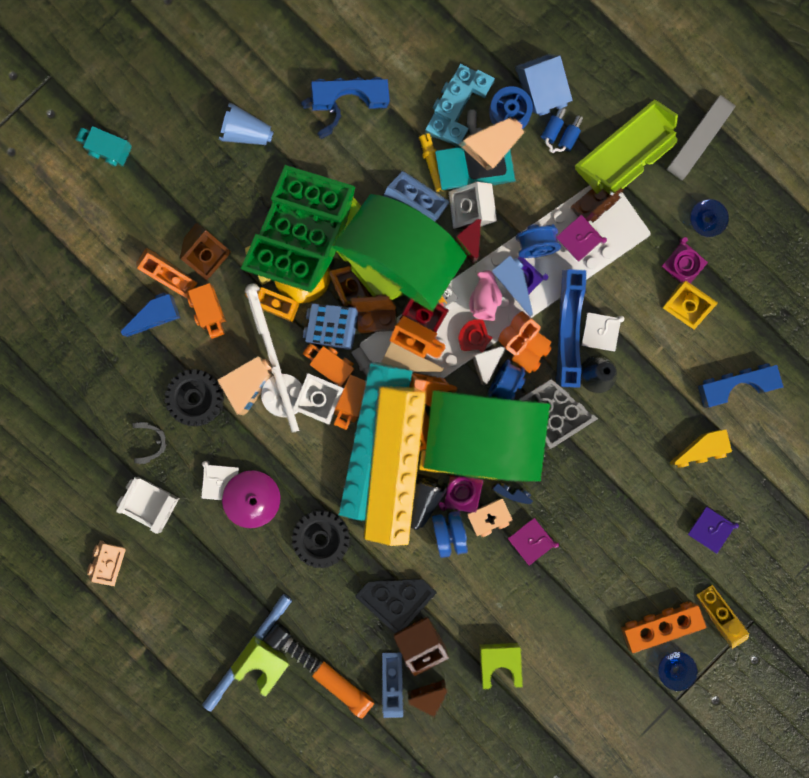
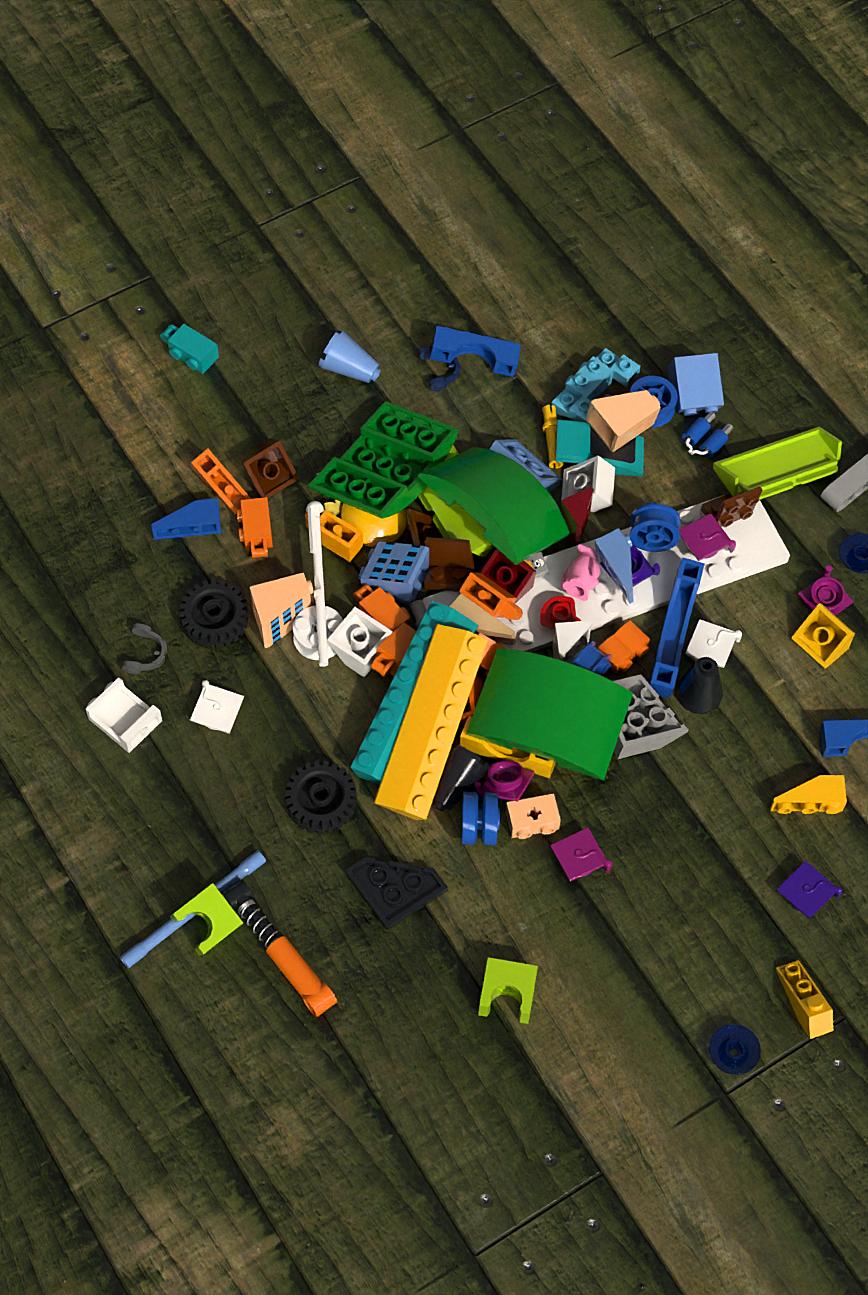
camera: 10 degrees right, 25 degrees down
light nougat bracket [87,541,126,586] -> none
magenta dish [222,470,280,528] -> none
medium blue slope [382,653,403,718] -> none
reddish brown slope [394,617,449,676] -> none
reddish brown slope [408,679,447,717] -> none
dark blue slope [491,482,533,504] -> none
orange brick [498,311,541,356] -> none
orange brick [621,601,706,653] -> none

